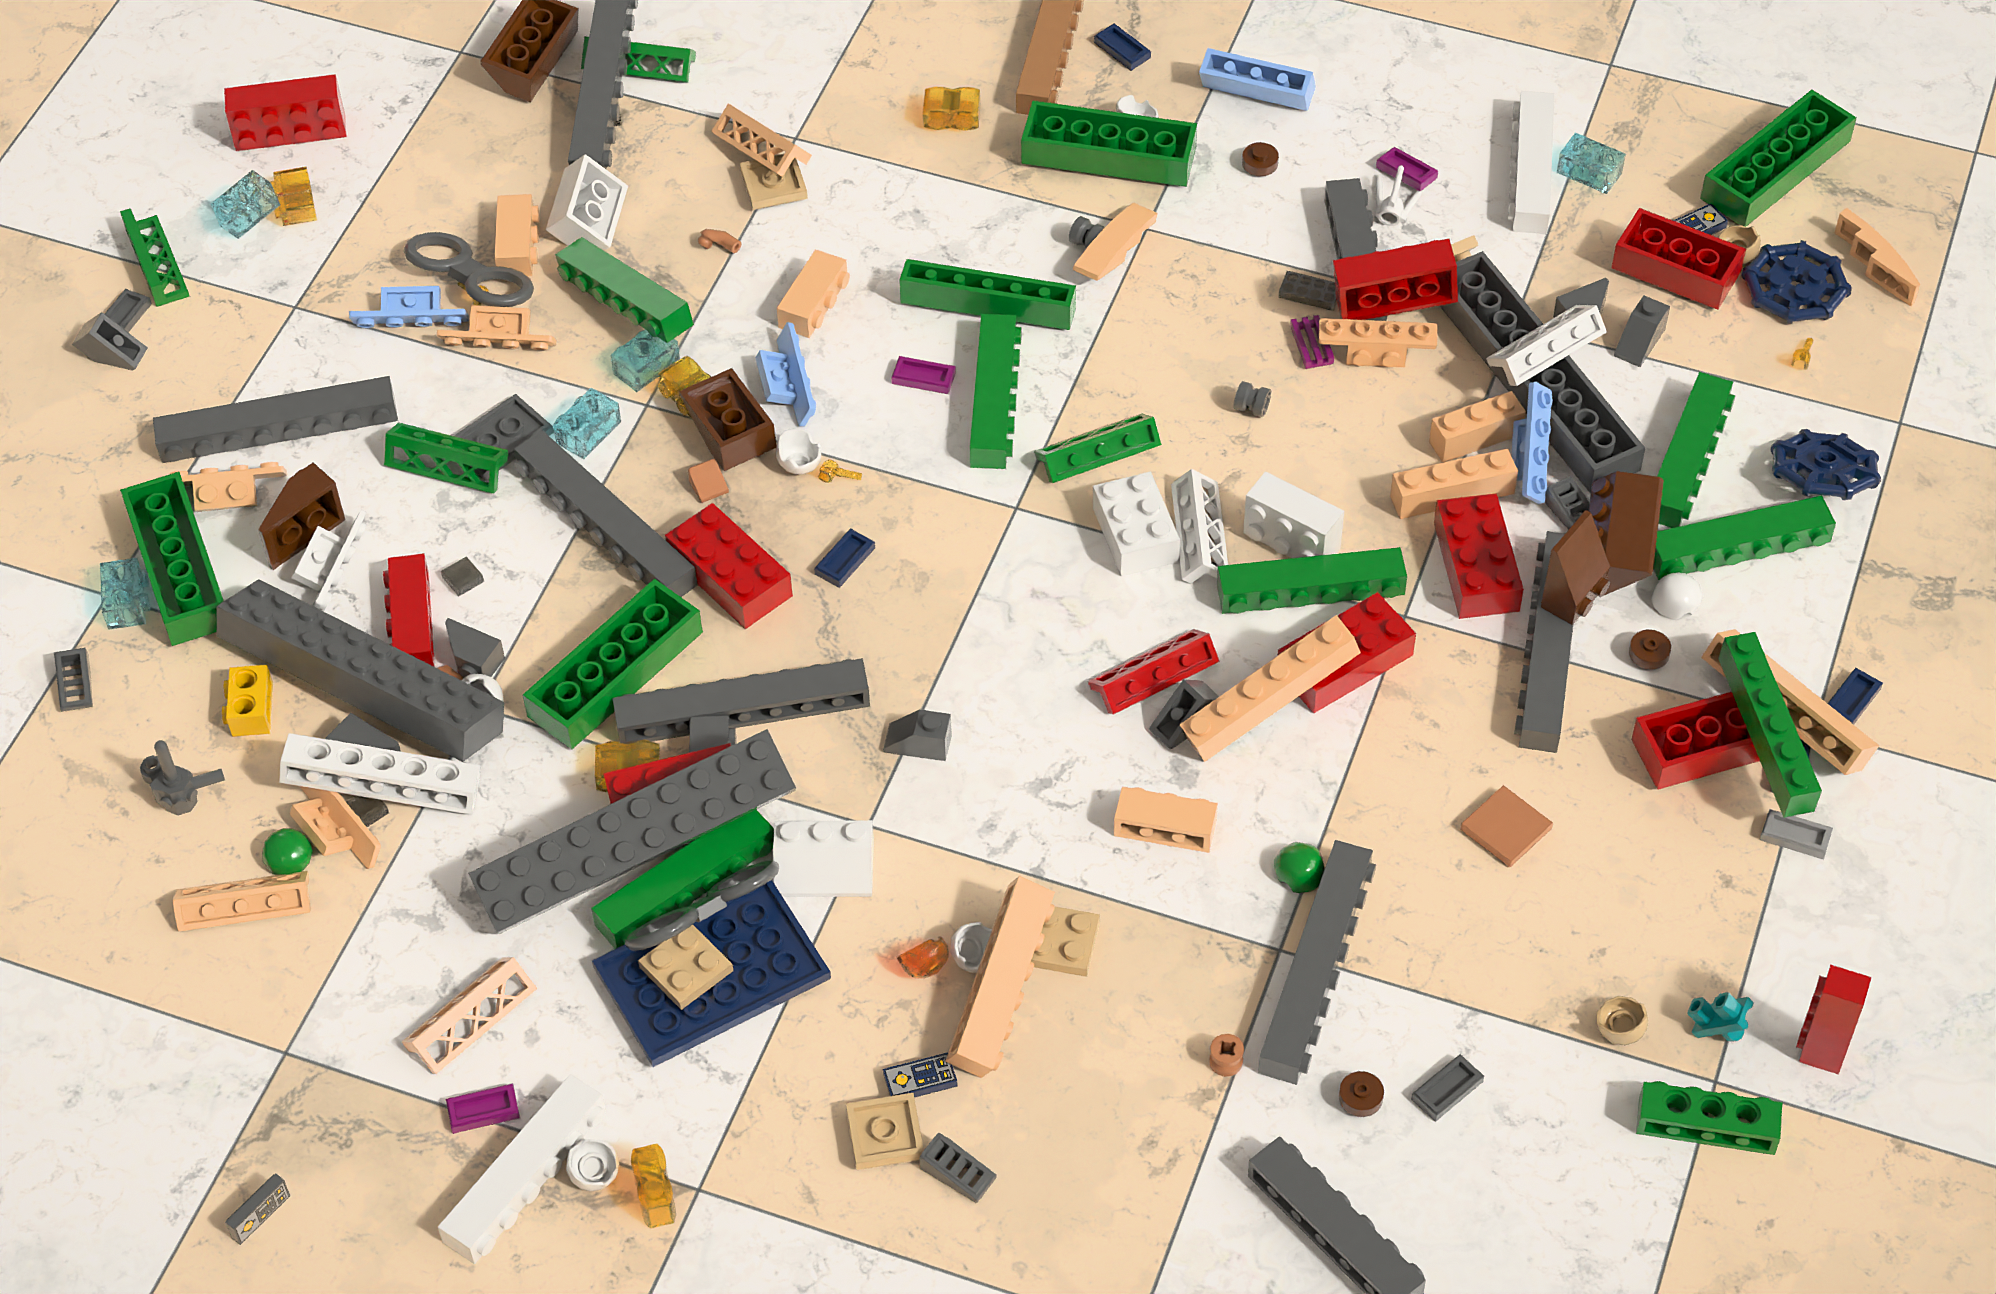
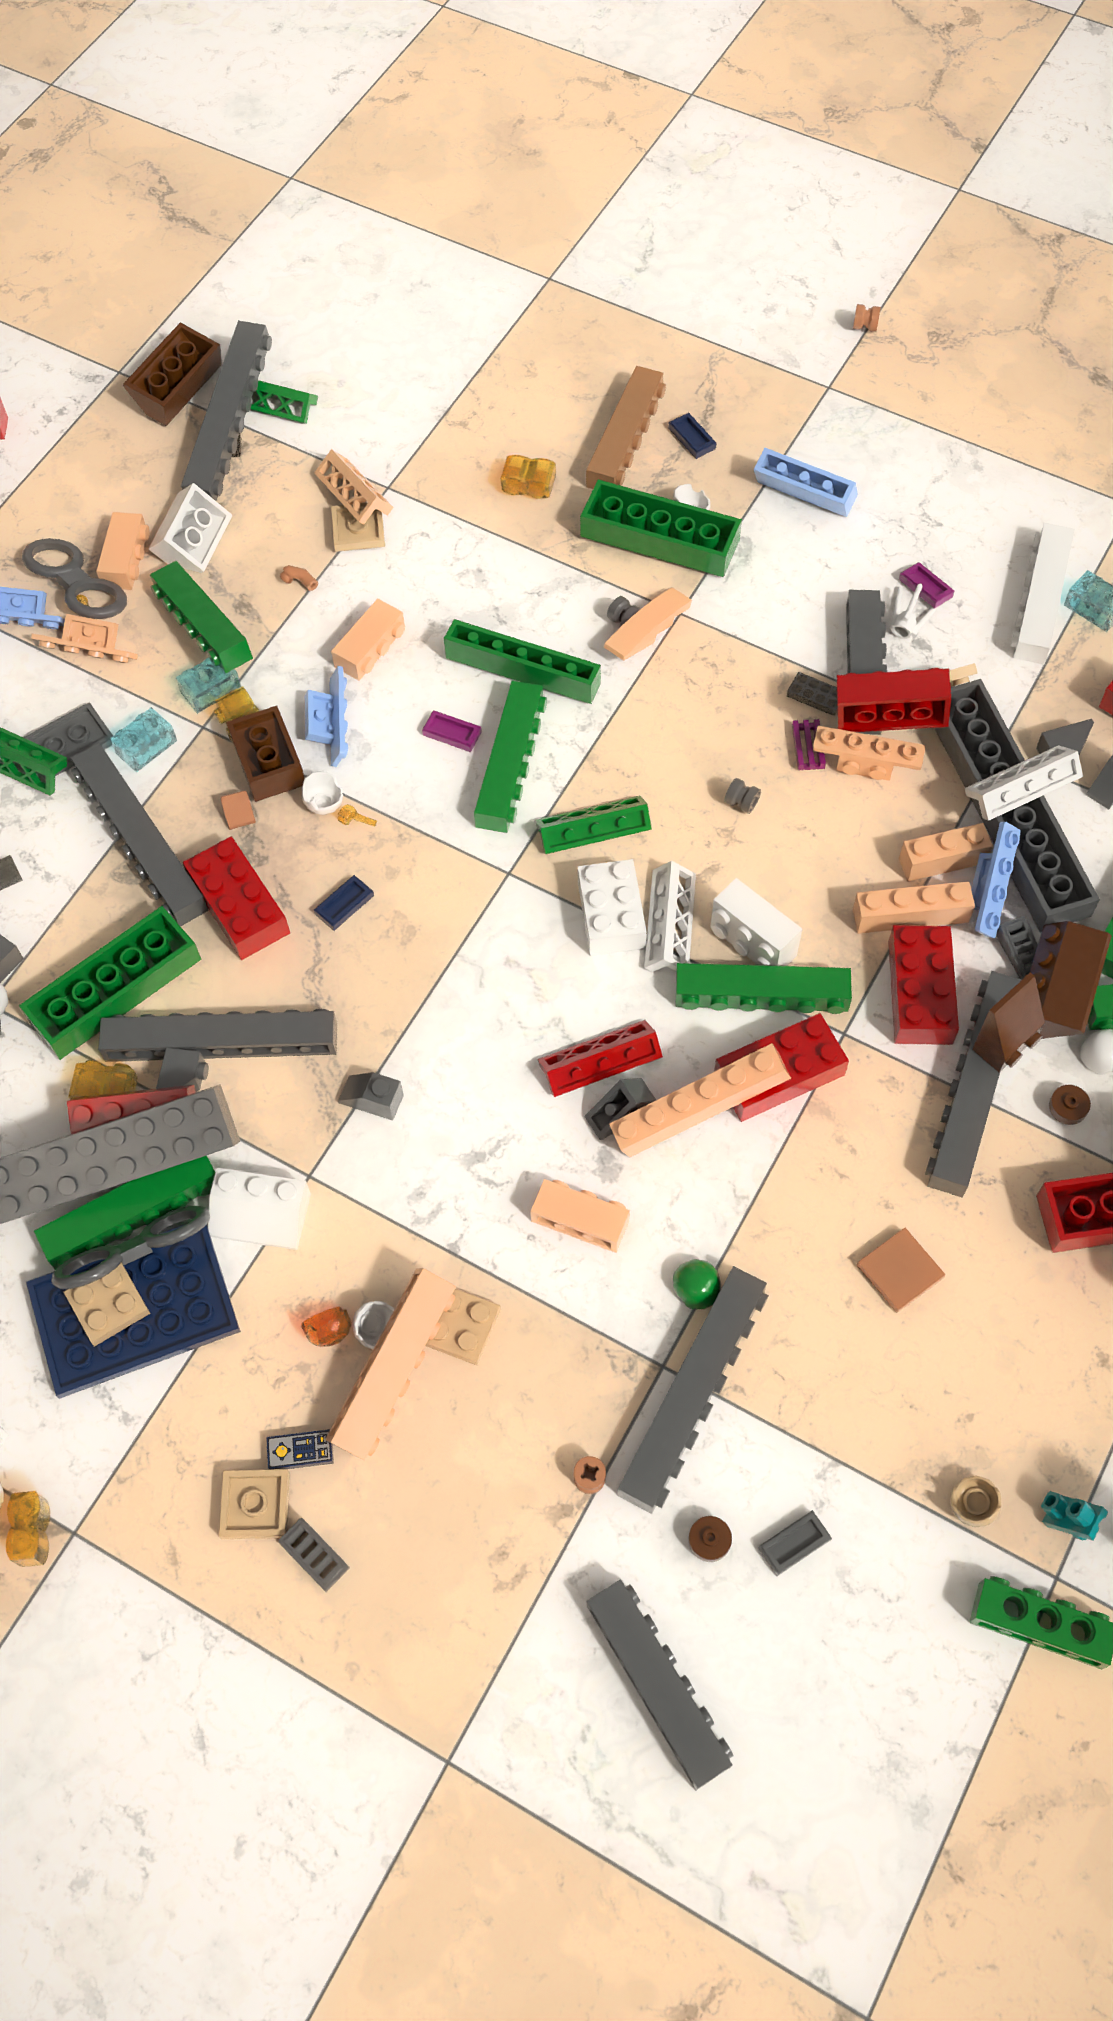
camera: 10 degrees right, 10 degrees up
reddish brown wheel [1242,142,1279,176] -> none

